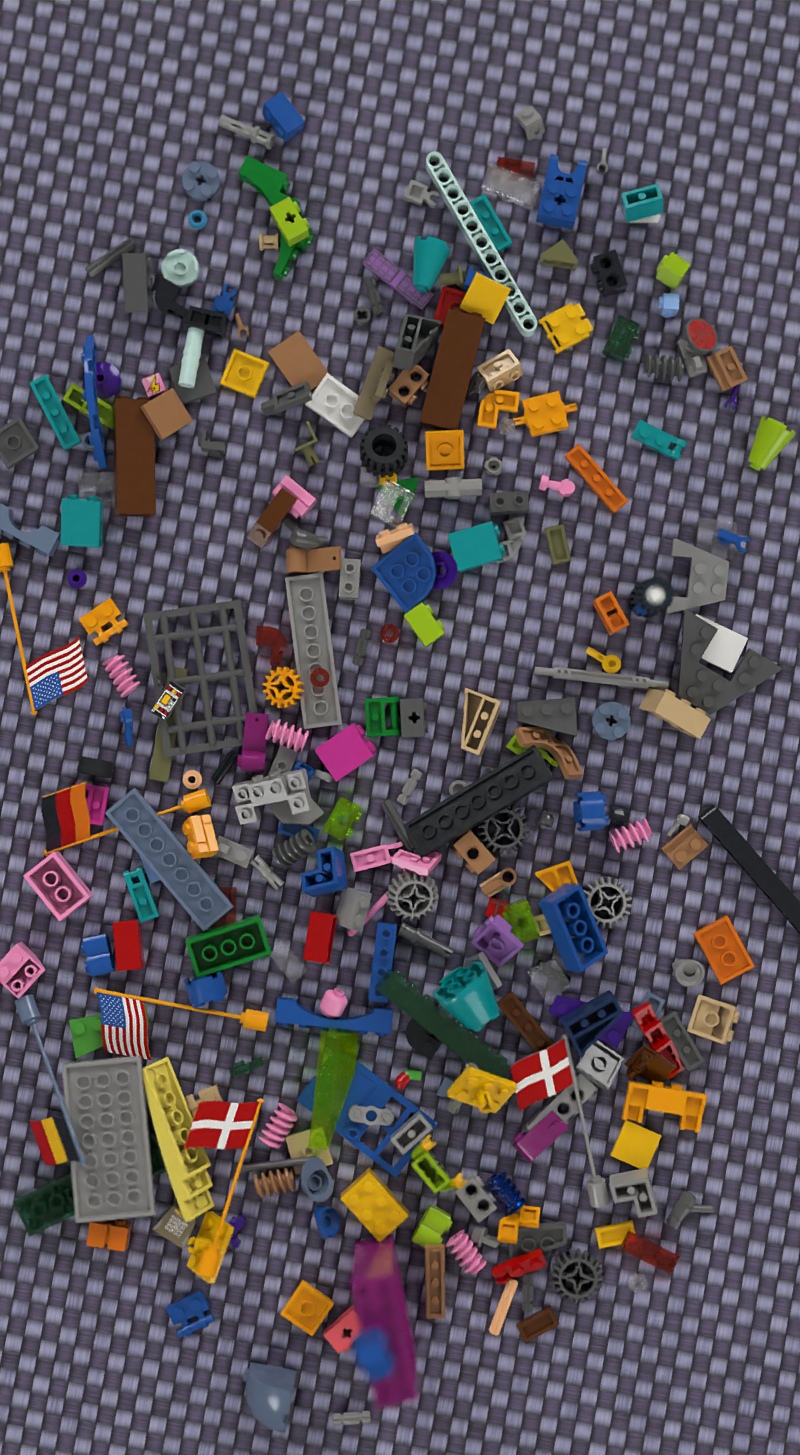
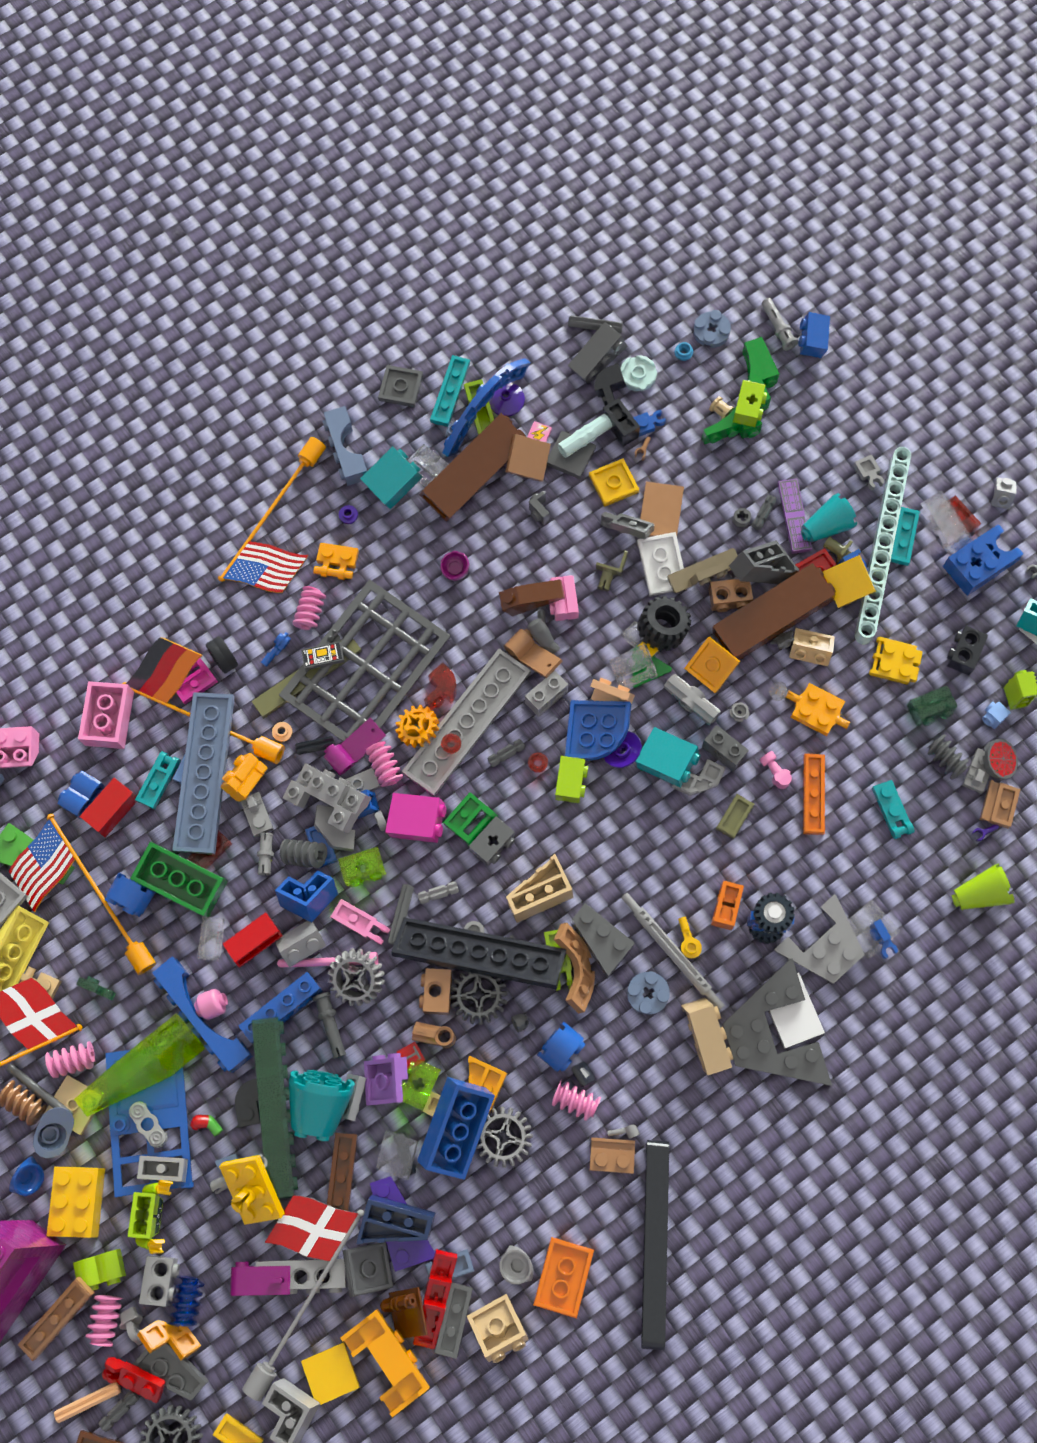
camera: 45 degrees right, 15 degrees down
bright pink plate [392,849,442,876] -> none
light orange plate [477,390,520,429] -> none
olive slope [539,239,578,270] -> none
none -> magenta hair [440,551,470,581]

